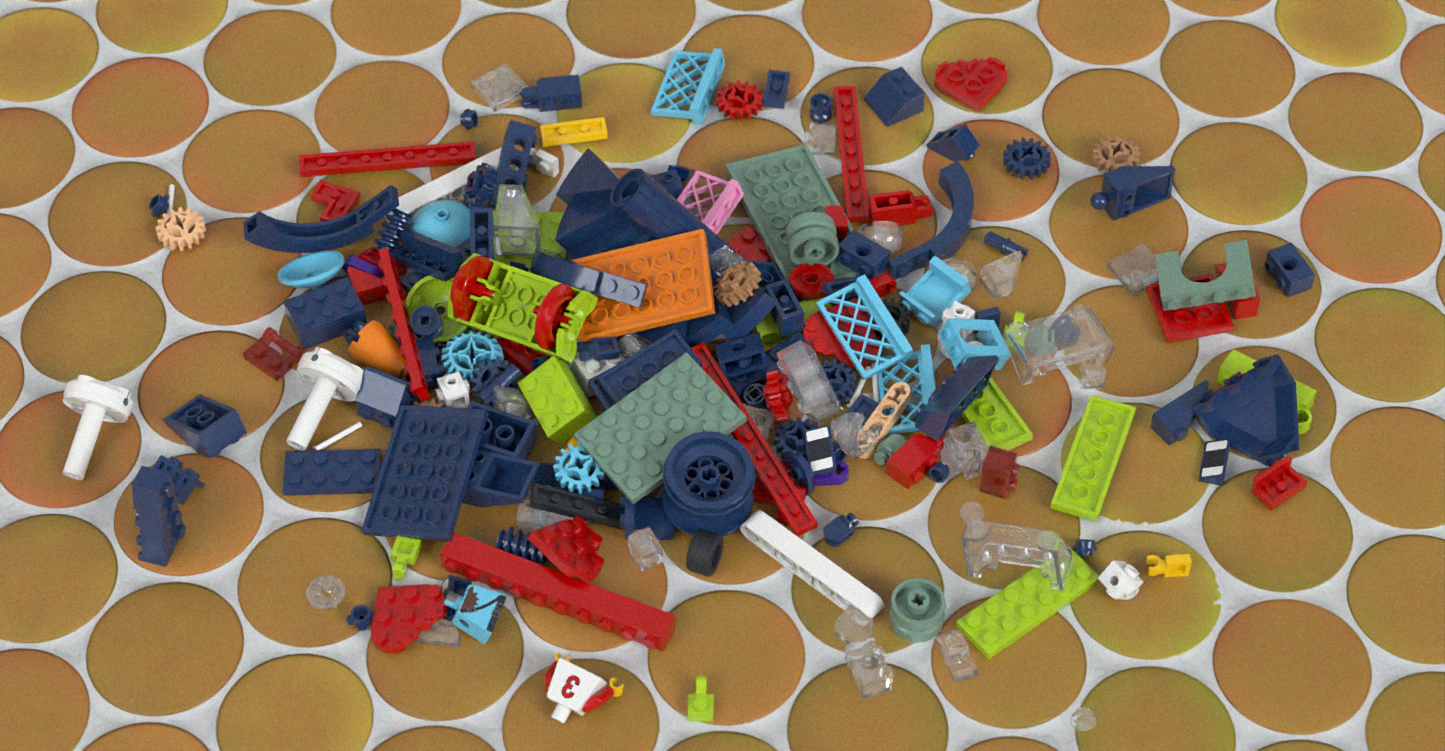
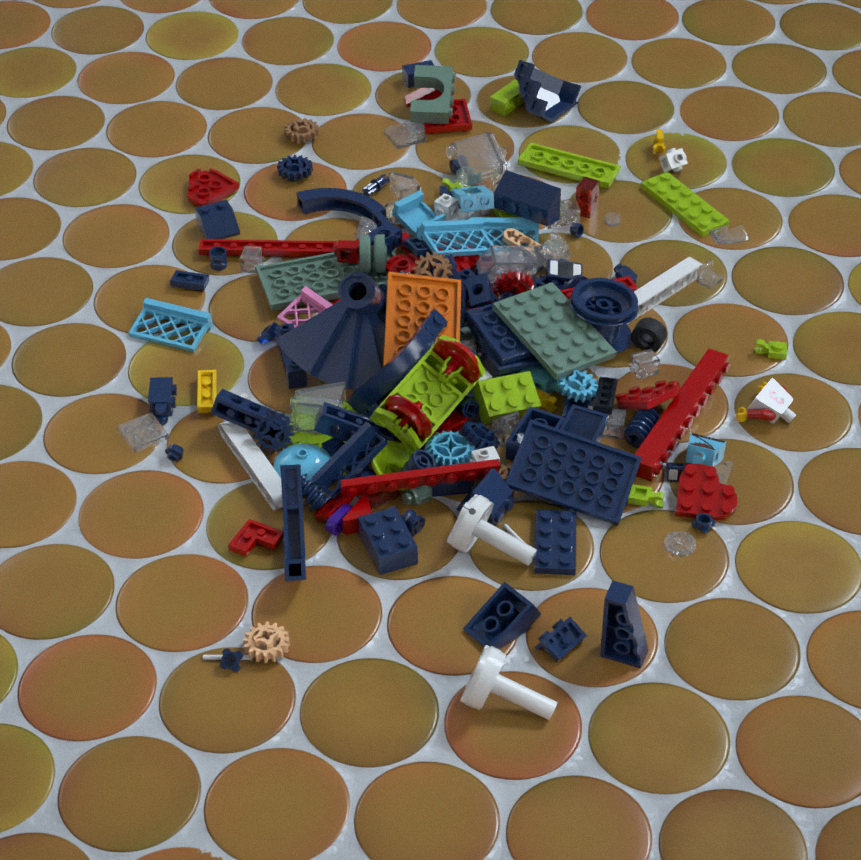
camera: 85 degrees left, 10 degrees down
clear red plate [243,327,305,381] -> none
medium azure dish [277,251,344,289] -> none
red plate [299,141,476,177] -> none
orange cone [348,320,408,379] -> none
dark blue axle [479,364,522,404] -> none
dark blue bracket [620,493,674,540] -> none
red gear [716,80,763,121] -> none
clear brick [845,637,895,700] -> none
red hinge [868,190,934,229] -> none
red hinge [886,434,945,489] -> none
sand green wheel [890,578,946,643] -> none
dark blue slope [926,124,980,162] -> none
clear windscreen [961,520,1073,591] -> none
clear plate [1071,707,1097,731] -> none
dark blue plate [1073,539,1097,556] -> none
dark blue slope [1090,166,1176,221] -> none
dark blue slope [1150,380,1209,445] -> none
slope [1199,439,1231,486] -> none
red bracket [1251,455,1307,511] -> none

